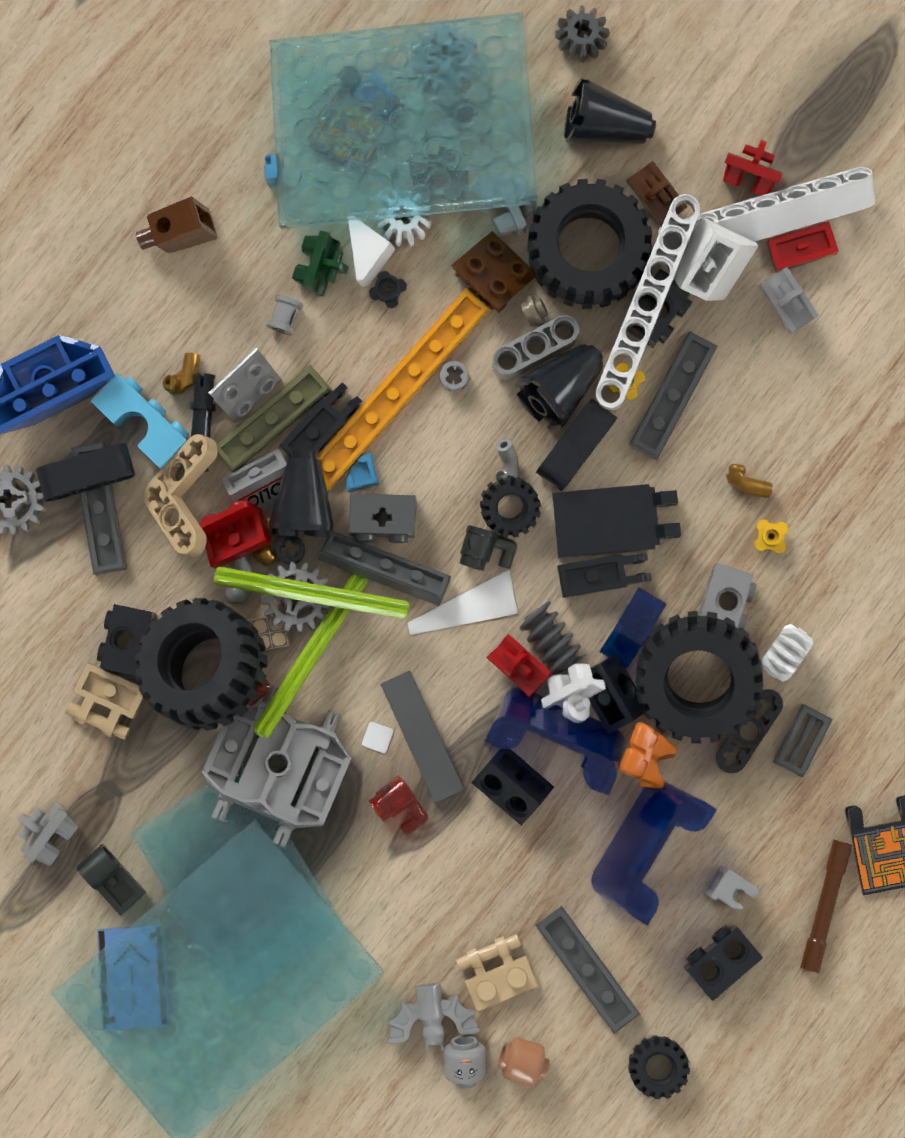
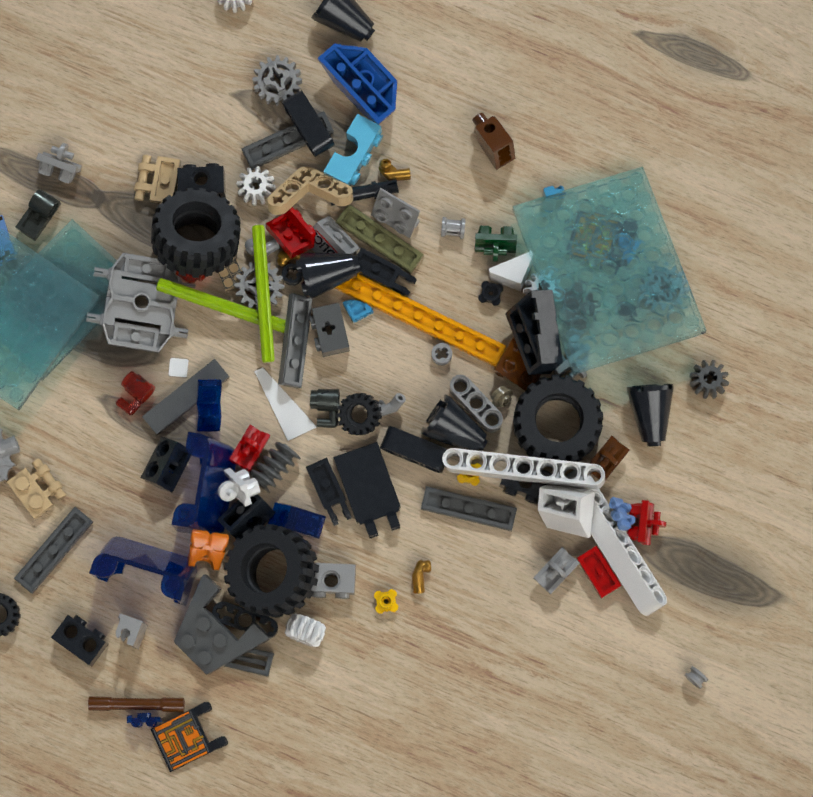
camera: 75 degrees right, 5 degrees down
none -> clear blue piece [127,713,162,728]
none -> dark grey wing [174,575,271,675]
none -> clear blue slope [196,379,222,432]
none -> white gear [237,166,276,206]
none -> black wedge [505,290,563,375]
none -> medium blue piece [609,497,635,531]

